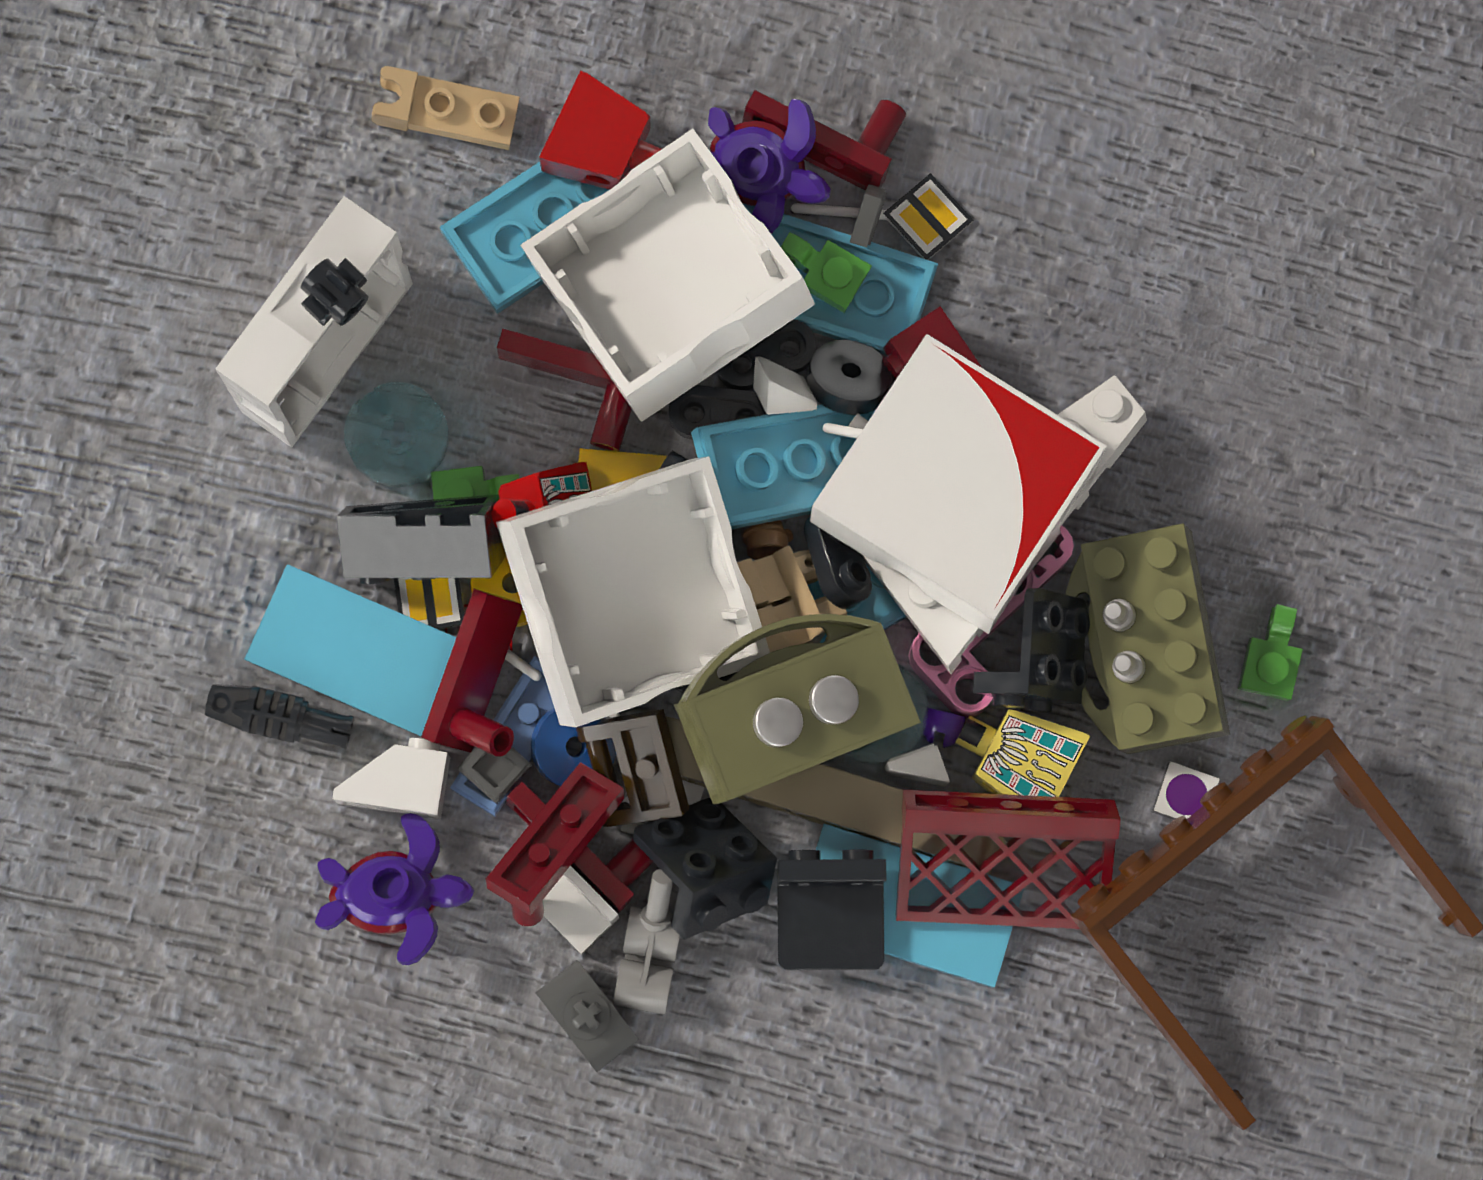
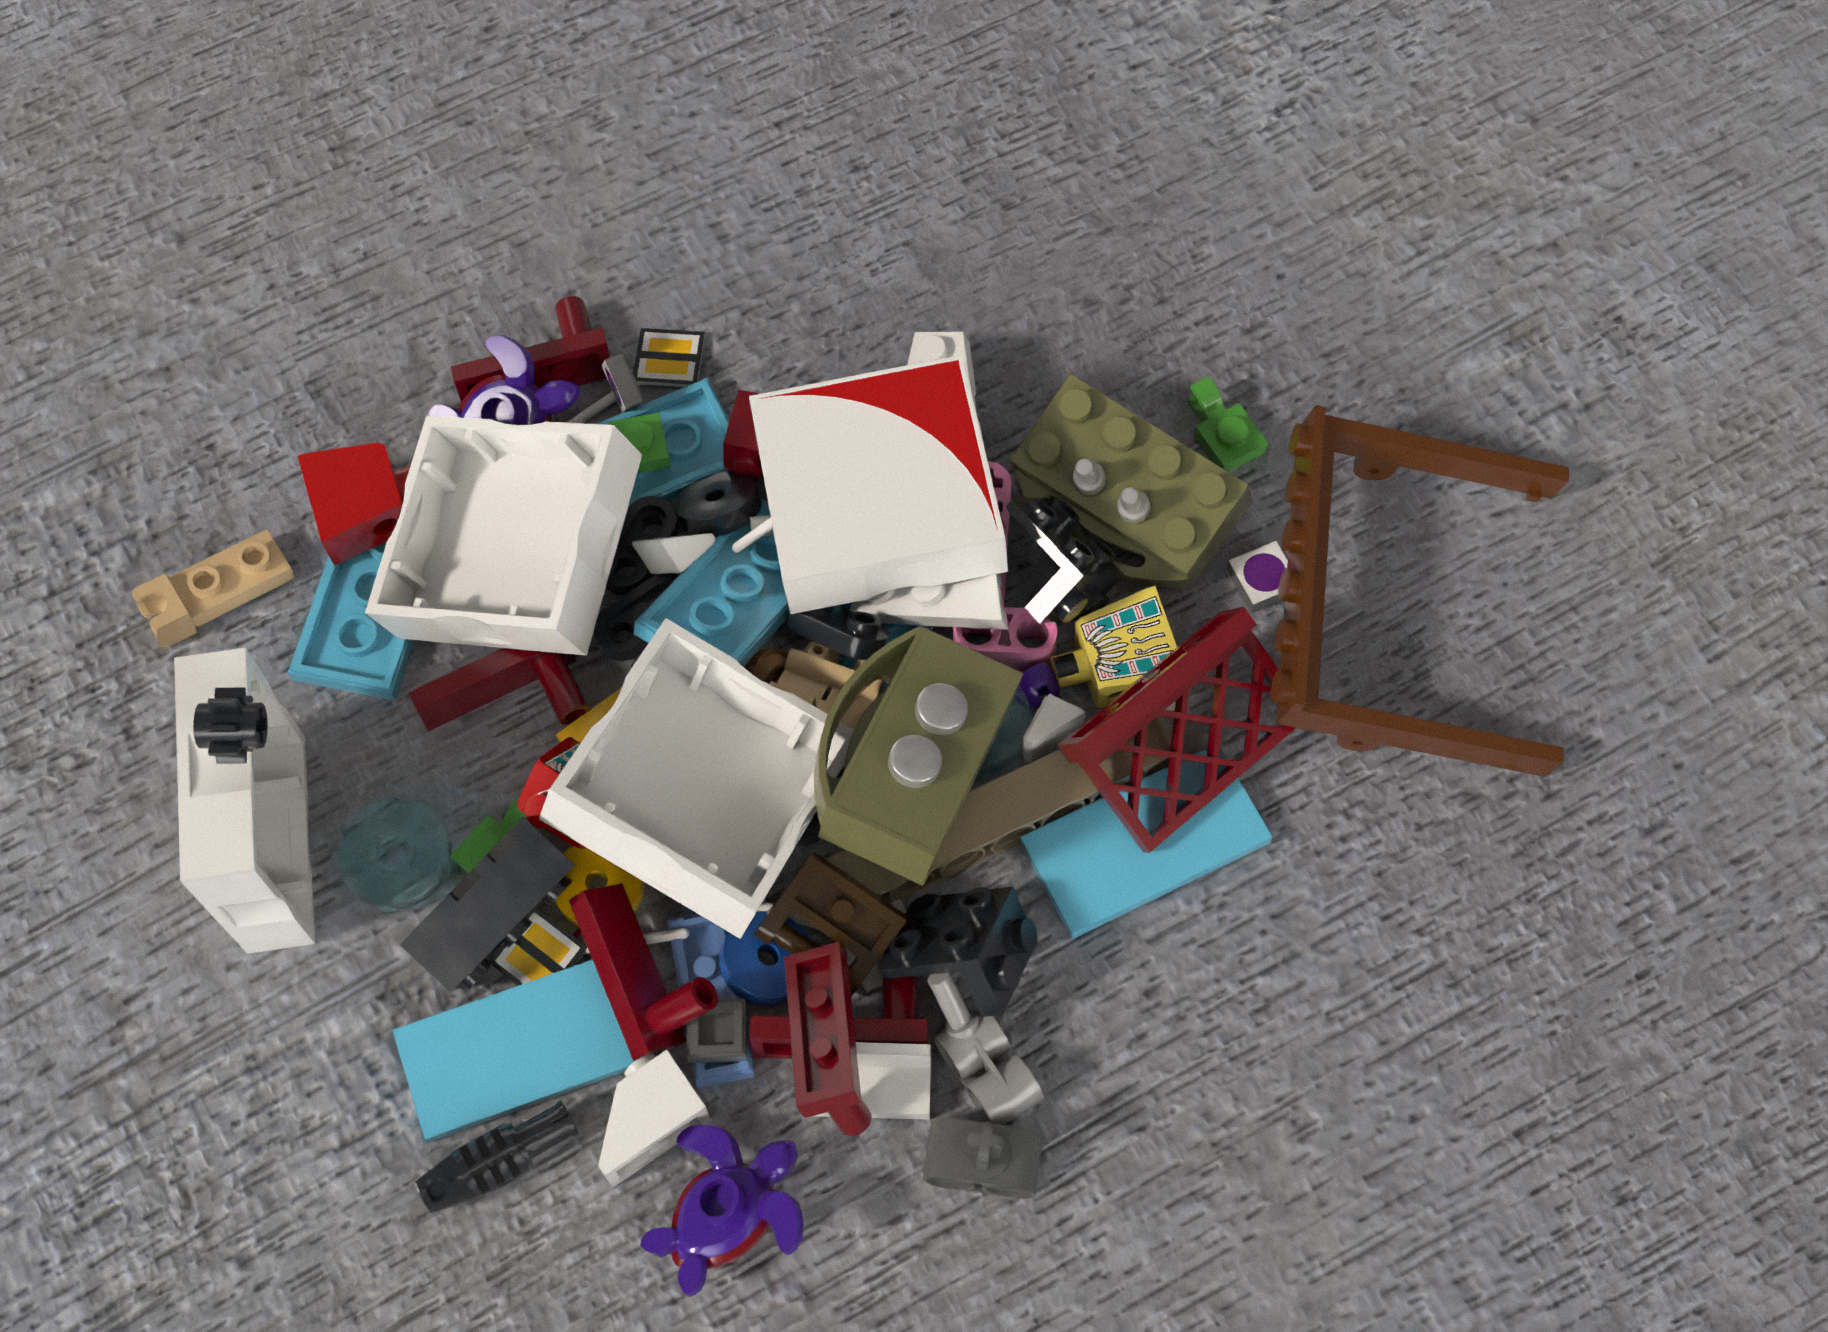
camera: 35 degrees left, 15 degrees down
black bracket [777,849,887,971] -> none

